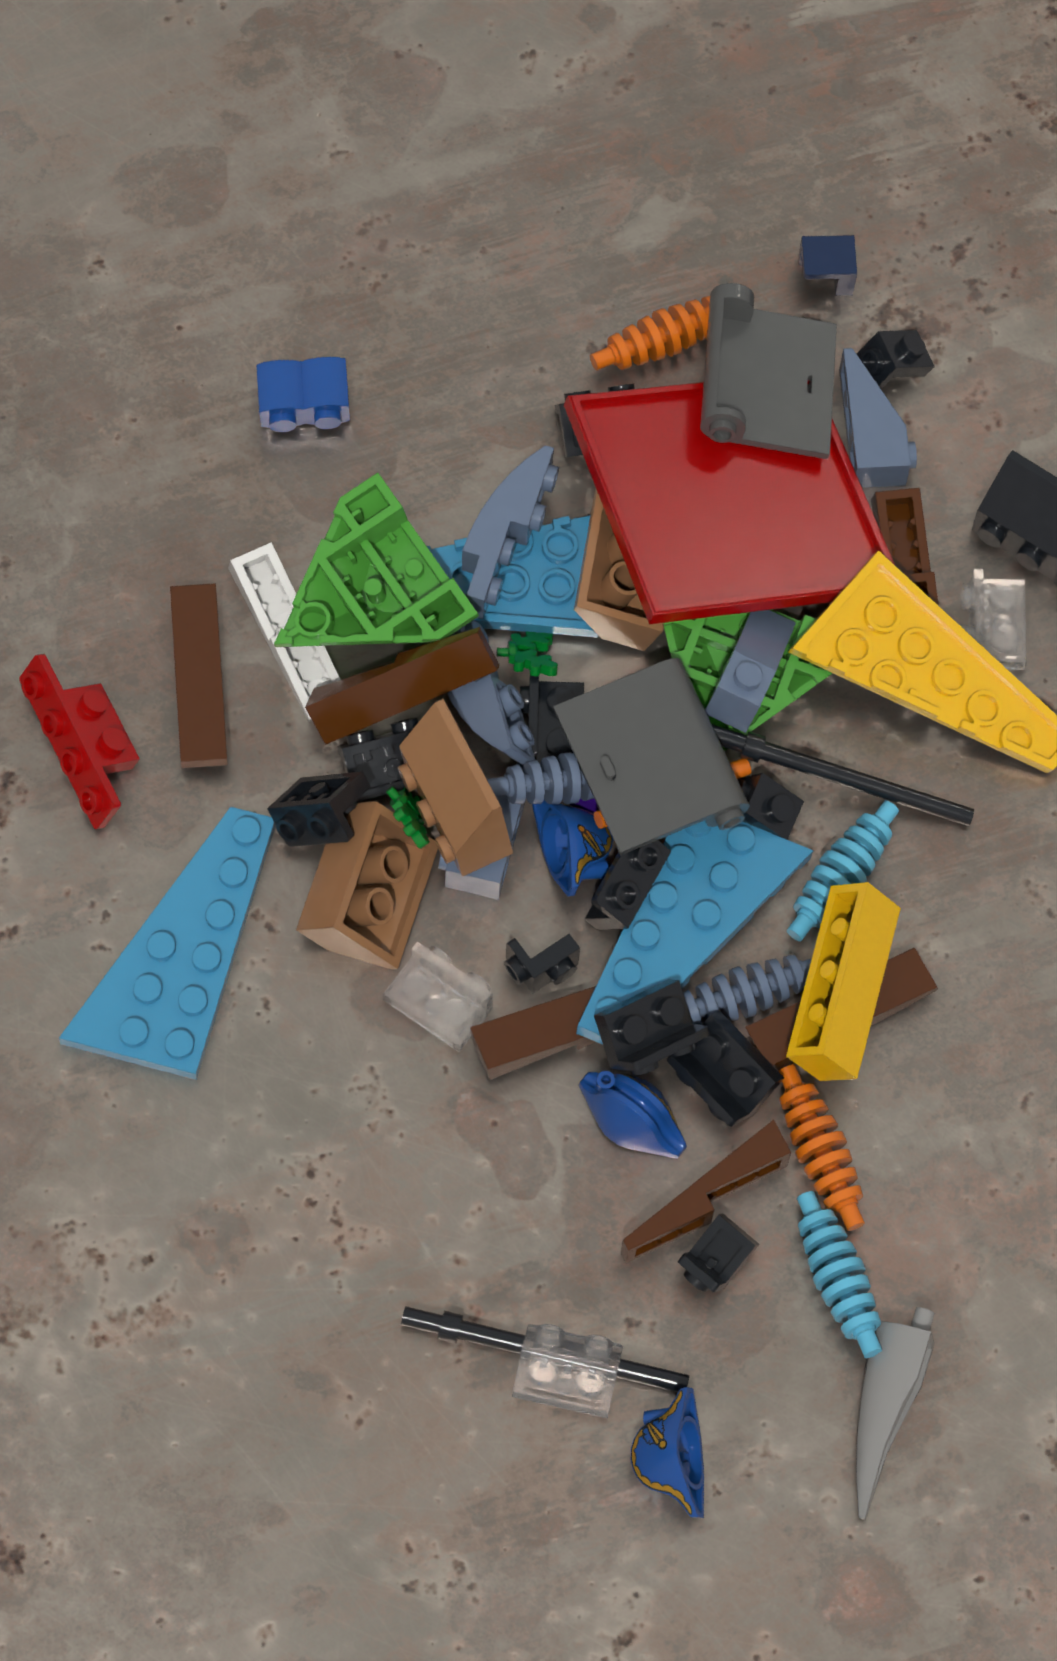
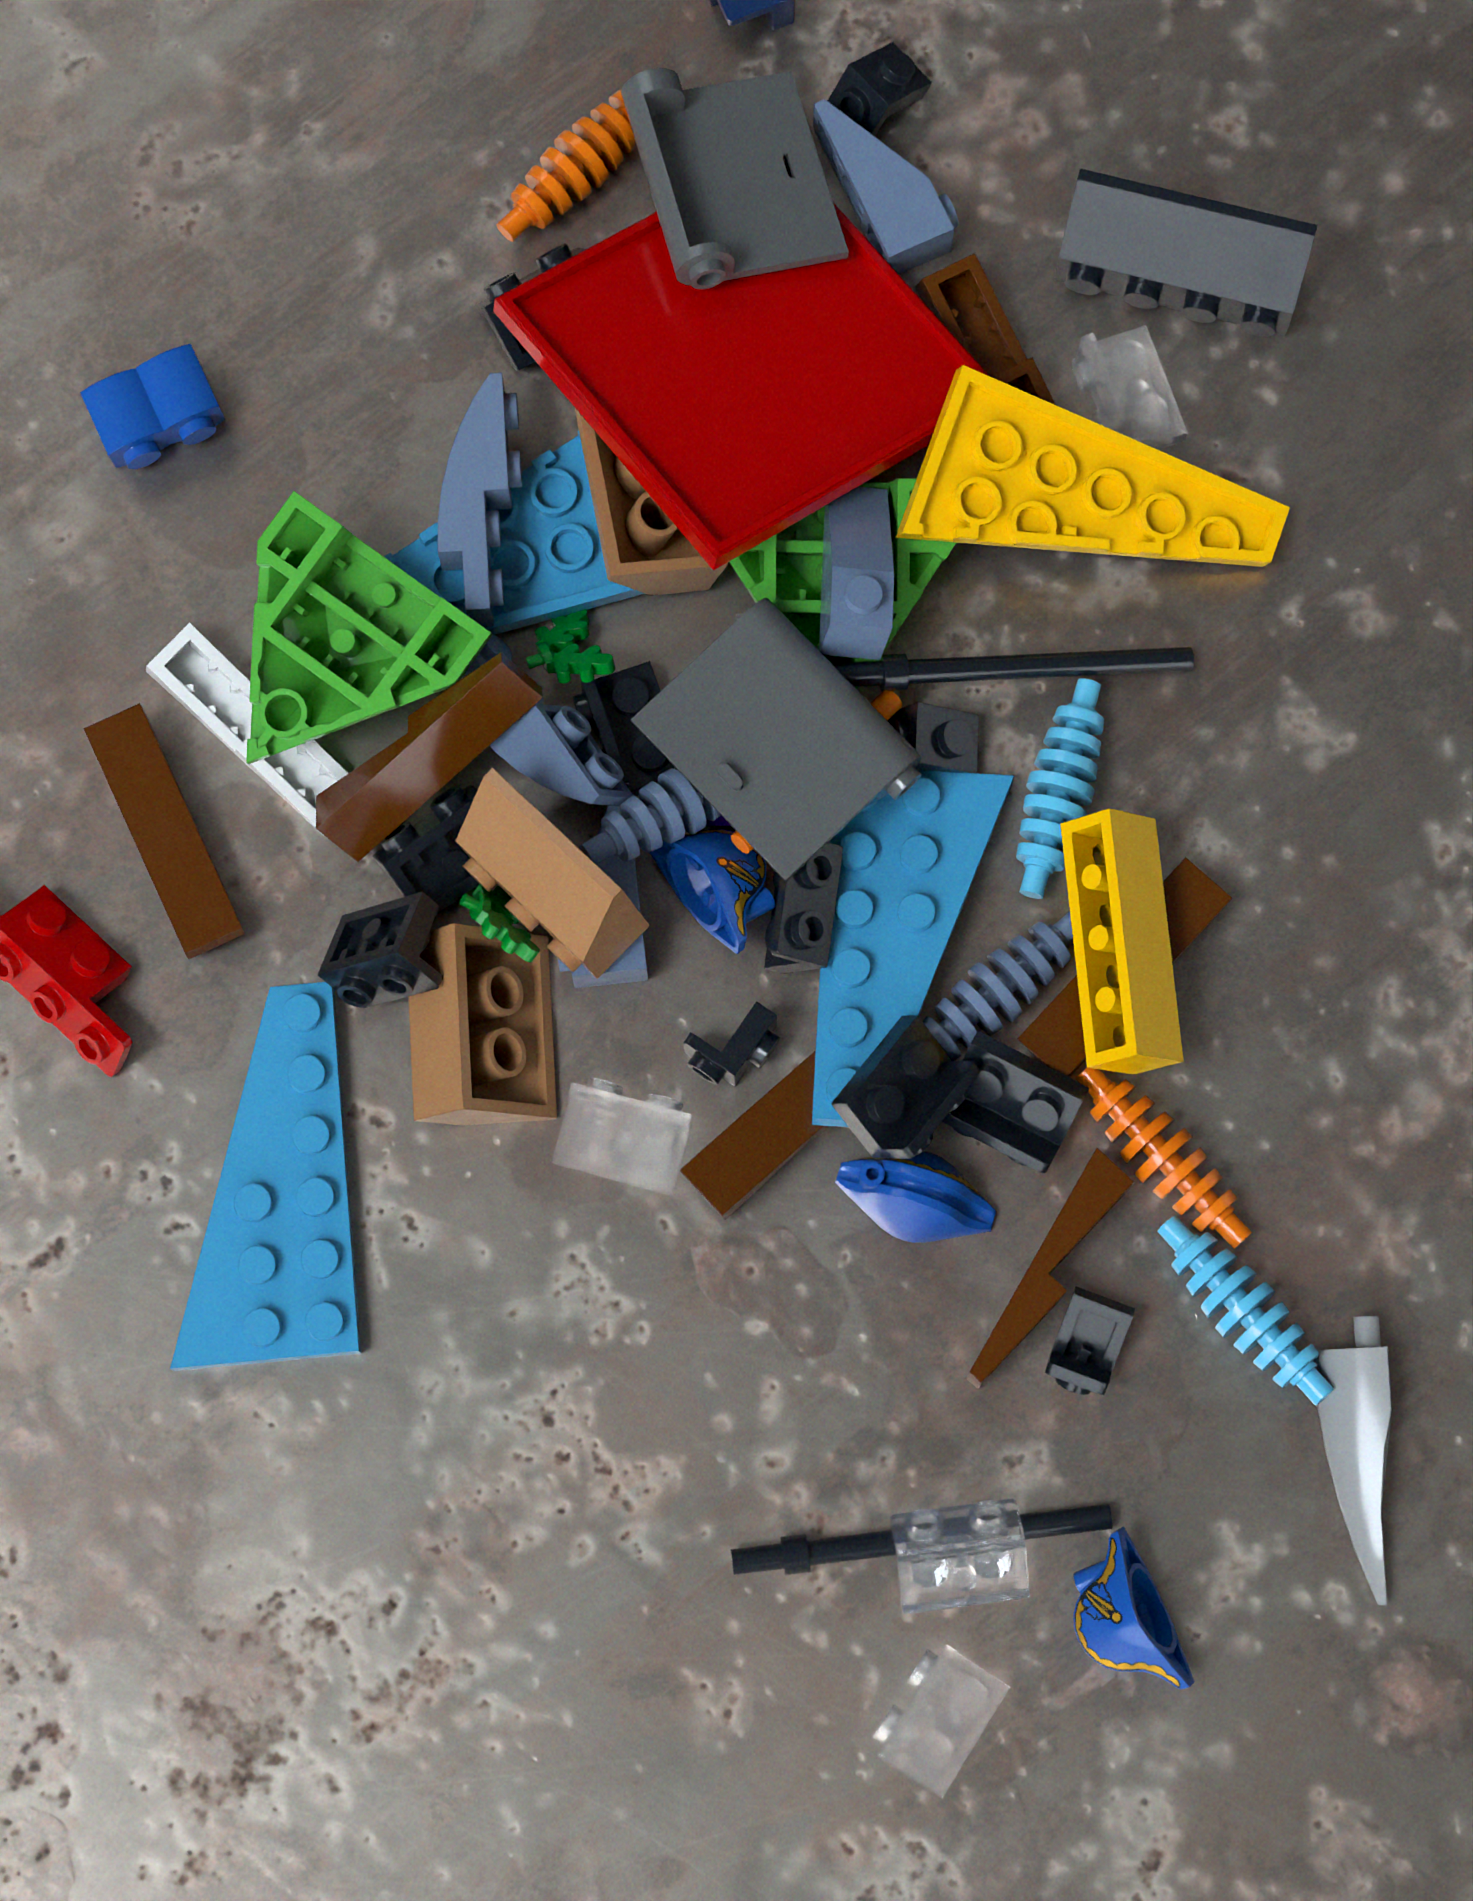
camera: 15 degrees left, 10 degrees up
none -> clear bracket [873,1644,1010,1798]

